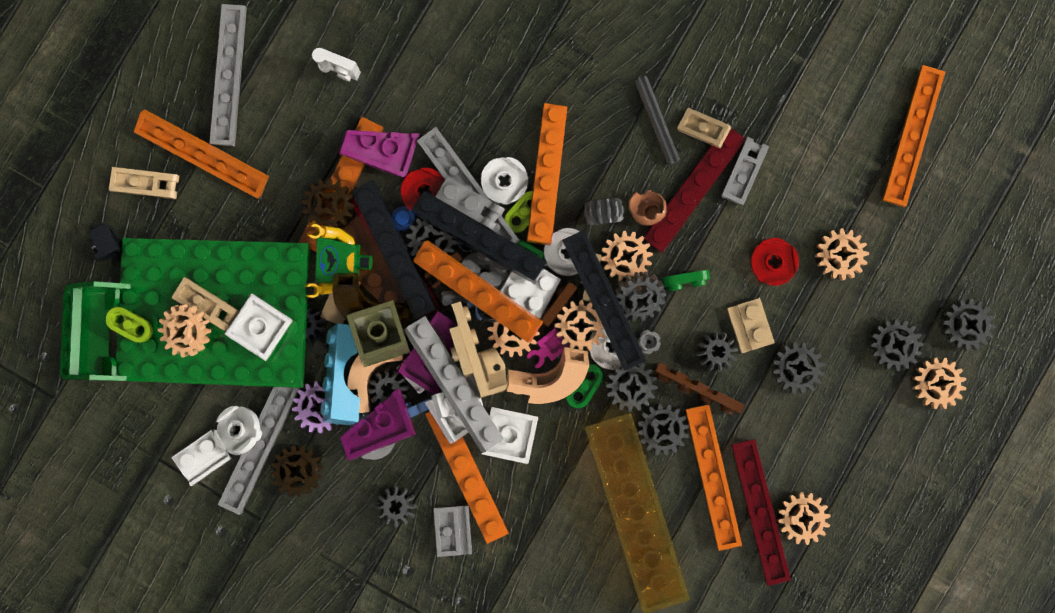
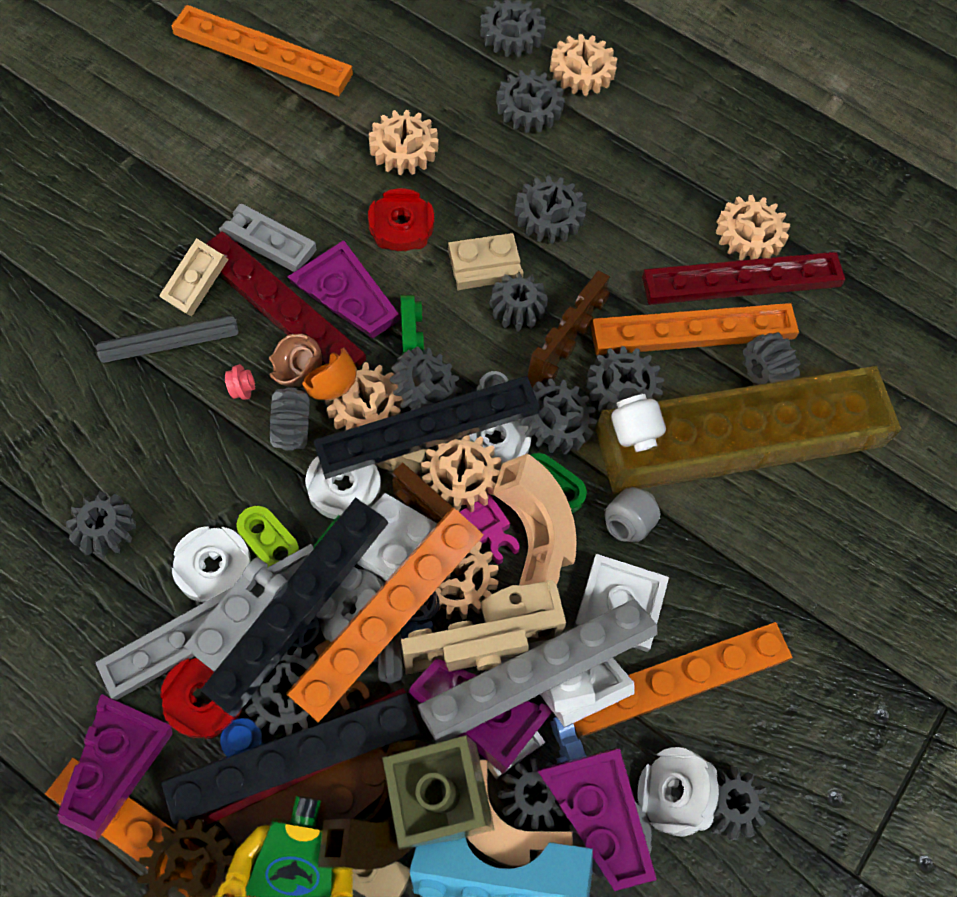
camera: 90 degrees left, 20 degrees down
light grey plate [434,505,472,557] -> none
orange plate [527,103,567,246] -> none
none -> dark grey gear [66,491,136,558]
none -> coral plate [225,364,255,400]
none -> magenta wing [287,240,401,339]
none -> orange hair [302,347,357,401]
none -> light grey head [604,487,660,542]
none -> white head [611,394,666,452]
none -> white plate [638,747,719,836]
none -> dark grey gear [743,332,801,393]

